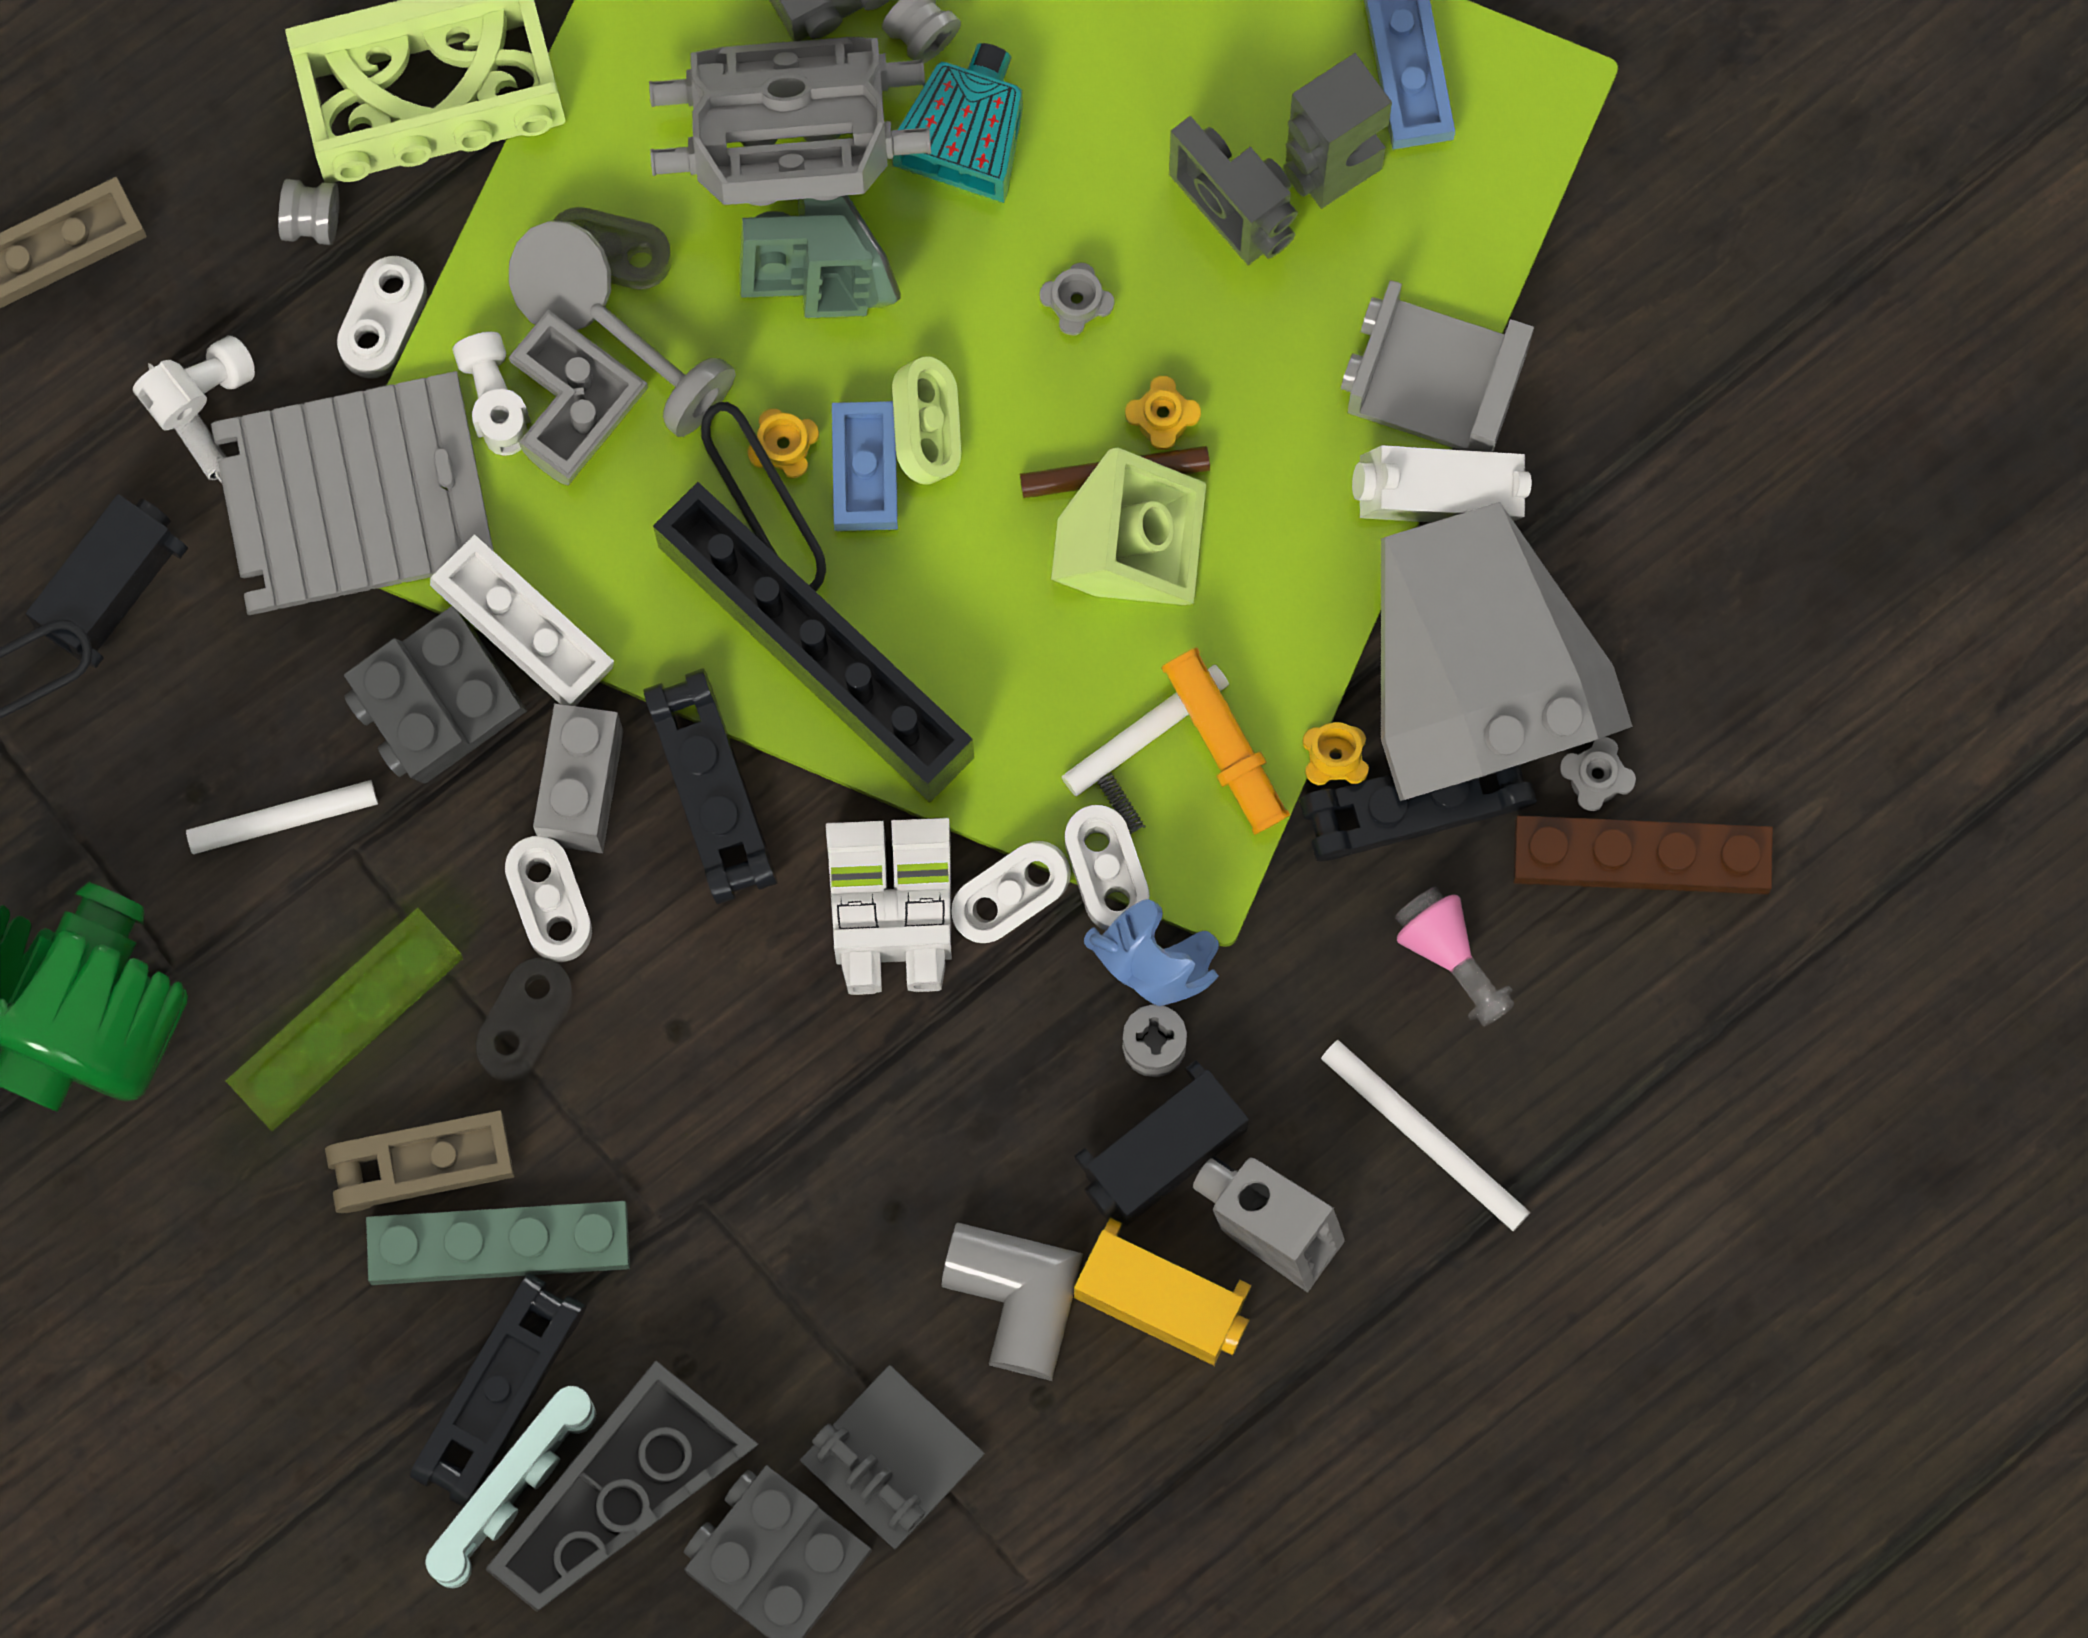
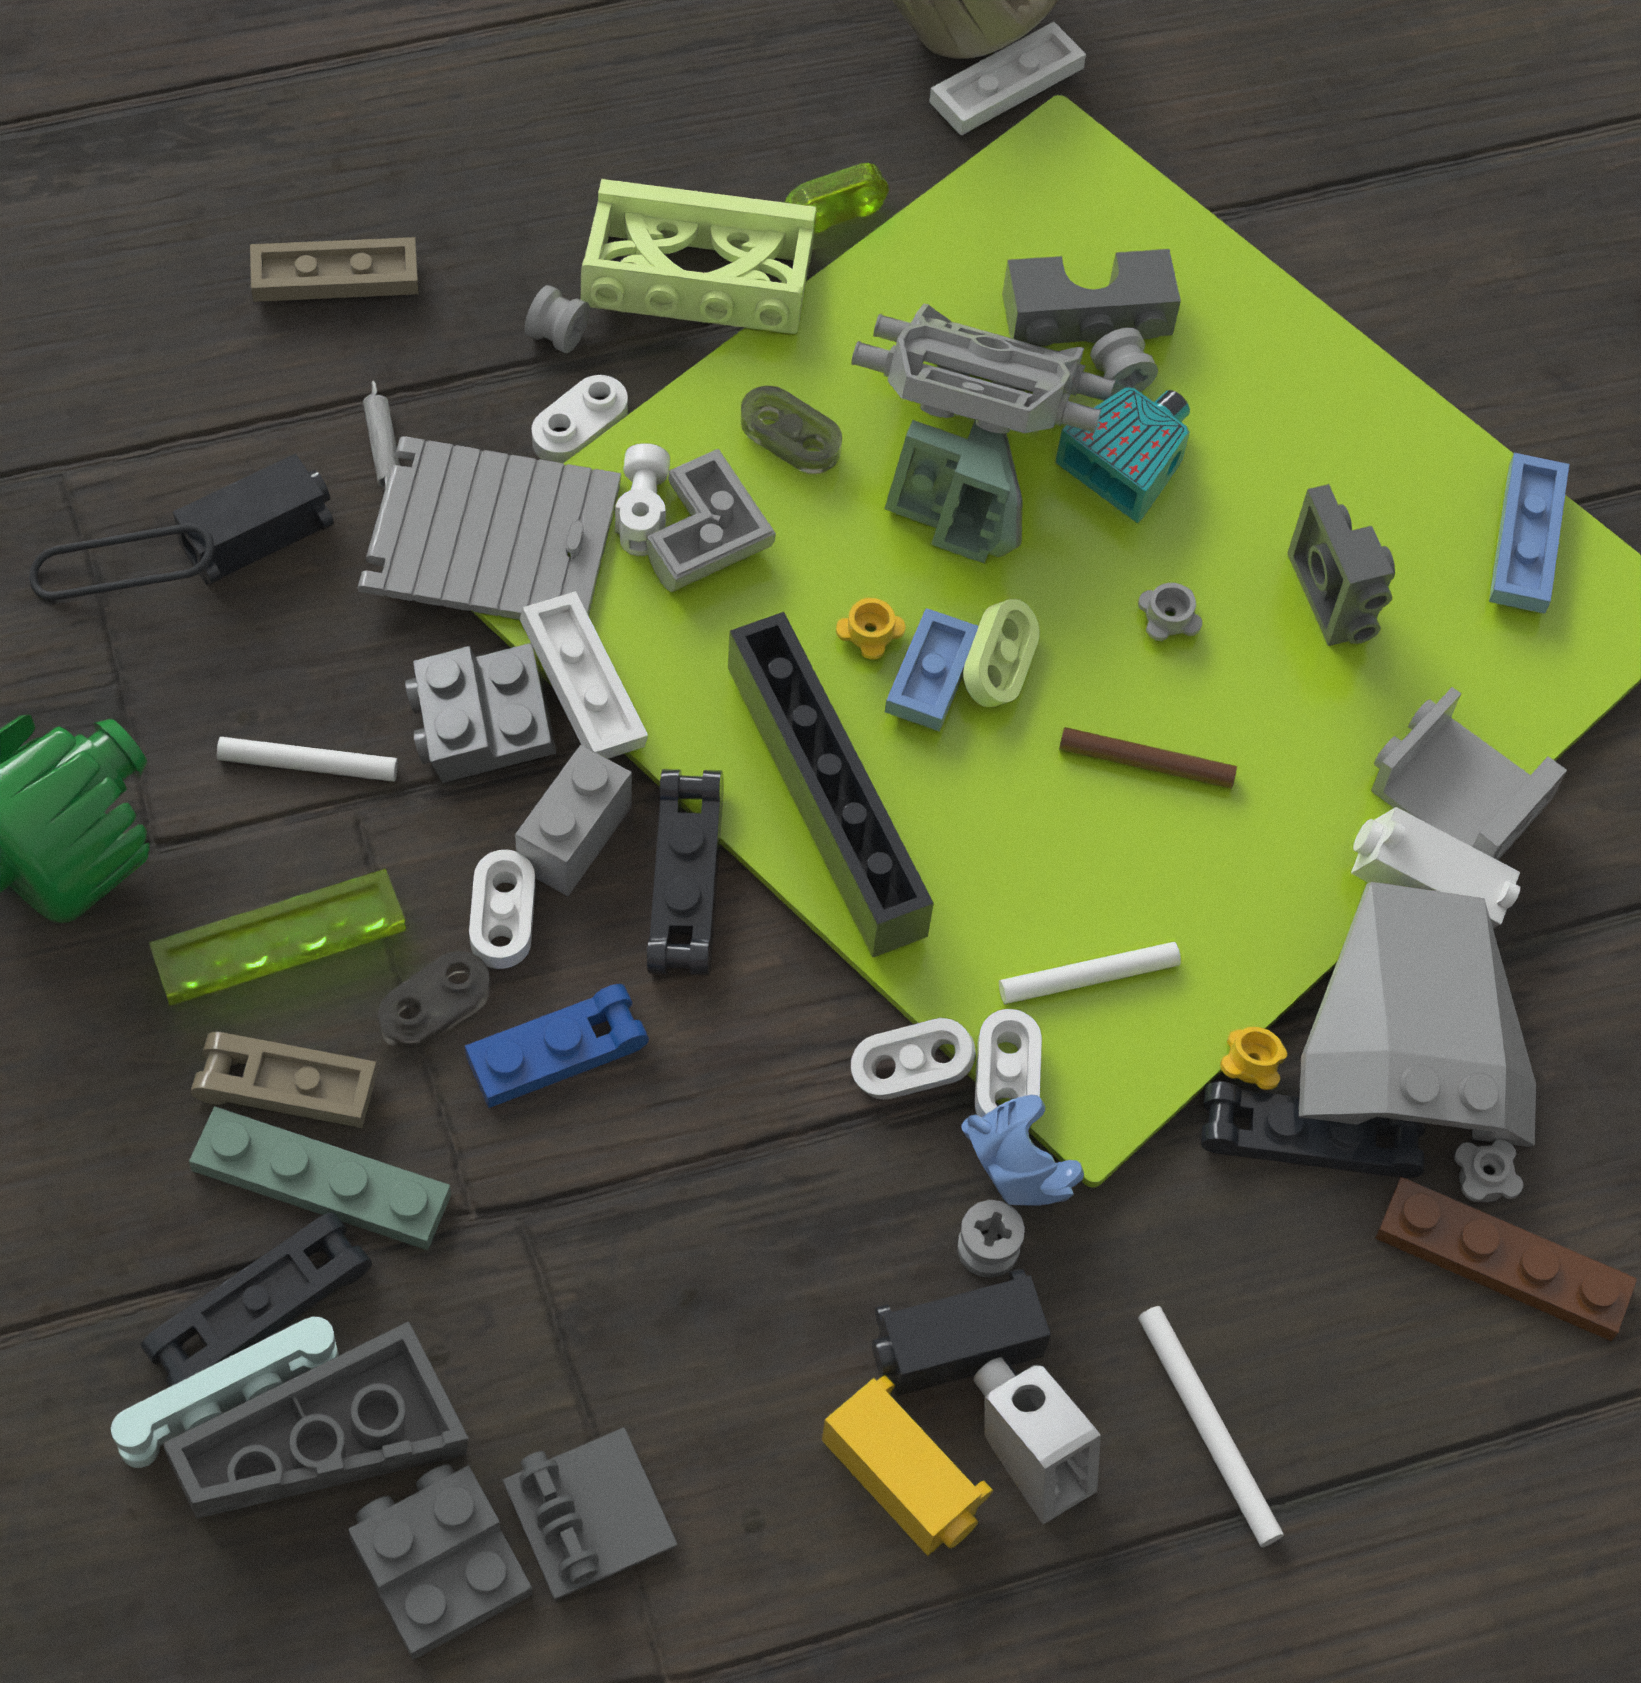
camera: 15 degrees right, 15 degrees down
white leg [132,336,255,431] -> none
light grey piece [509,221,736,437] -> none
black piece [701,402,826,592] -> none
white hips [826,818,952,995] -> none
light grey brick [942,1222,1083,1381] -> none
yellowish green slope [1051,448,1206,605] -> none
dark grey leg [1097,773,1146,834] -> none
yellow plate [1125,376,1201,450] -> none
light orange pin [1161,647,1291,835] -> none
dark grey arch [1284,53,1392,209] -> none
piece [1395,887,1515,1027] -> none
none -> blue plate [465,984,649,1108]

